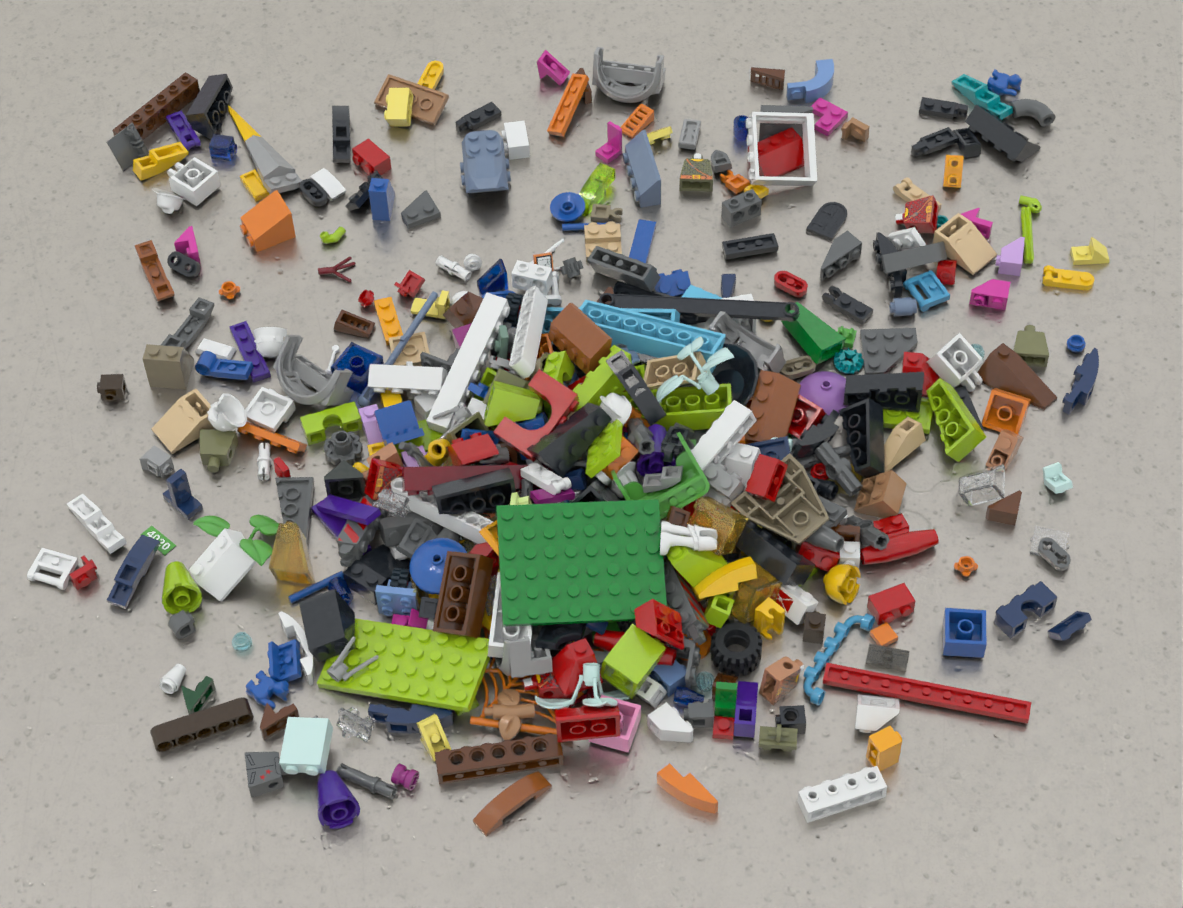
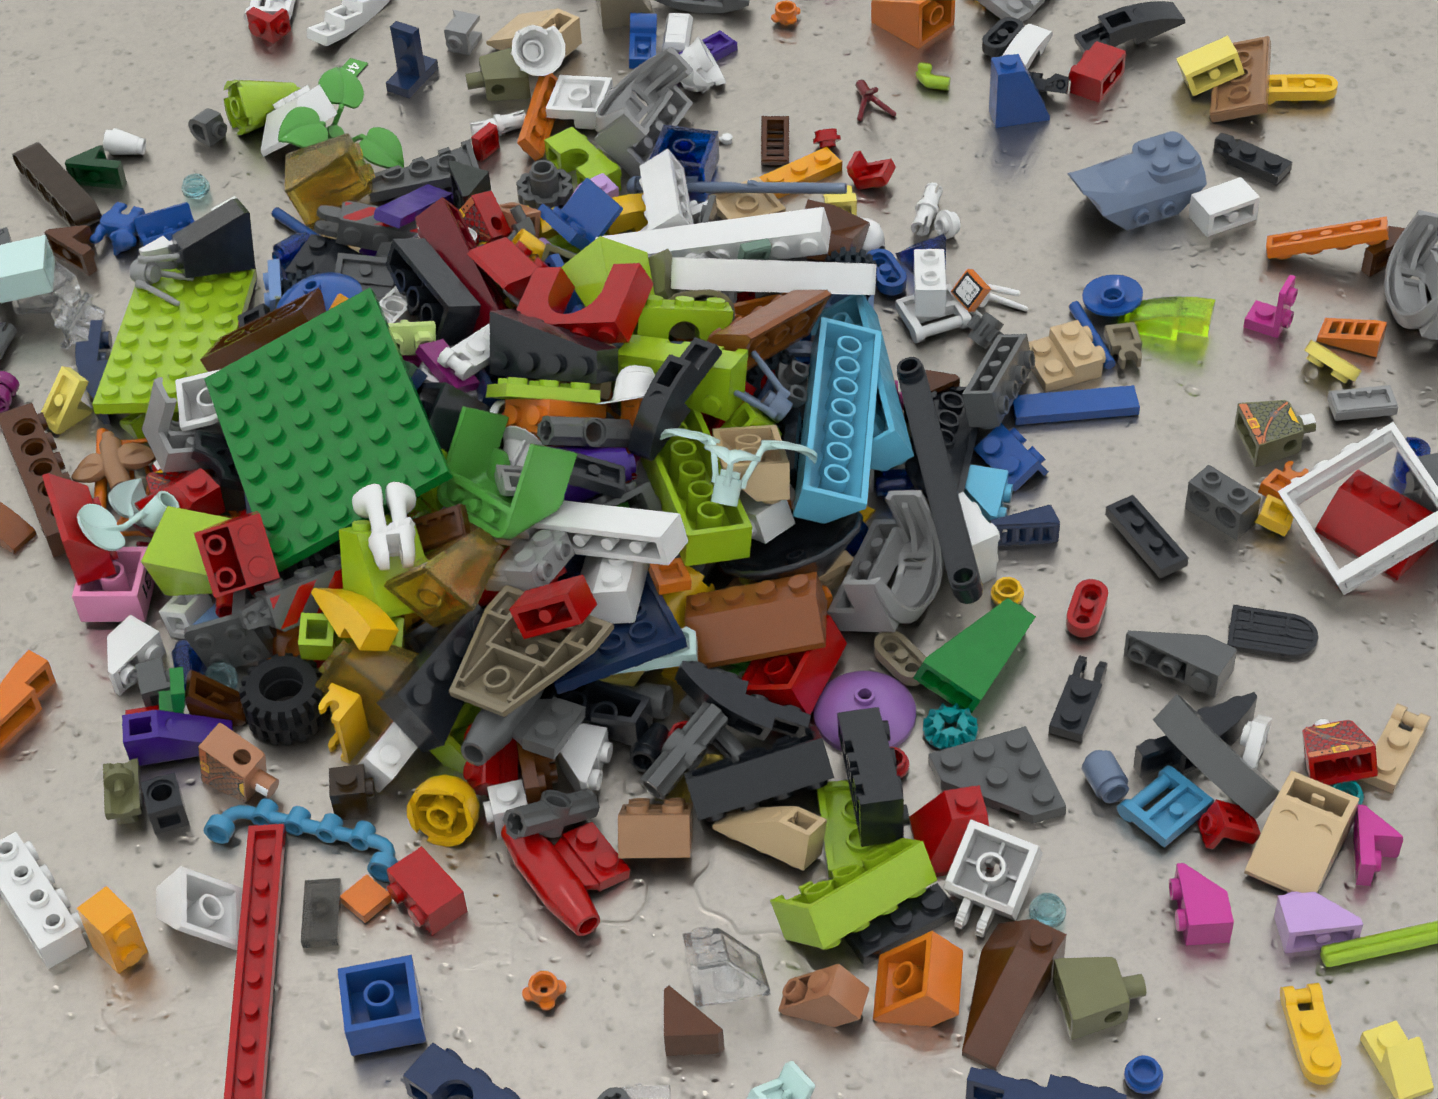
camera: 75 degrees right, 5 degrees down
dark blue slope [107,535,161,609] -> none
dark grey wing [401,190,441,229] -> none
dark pink slope [537,50,570,85] -> none
sand blue slope [622,130,661,208] -> none
dark grey plate [711,150,732,173] -> none
bright green tile [837,326,857,349] -> none

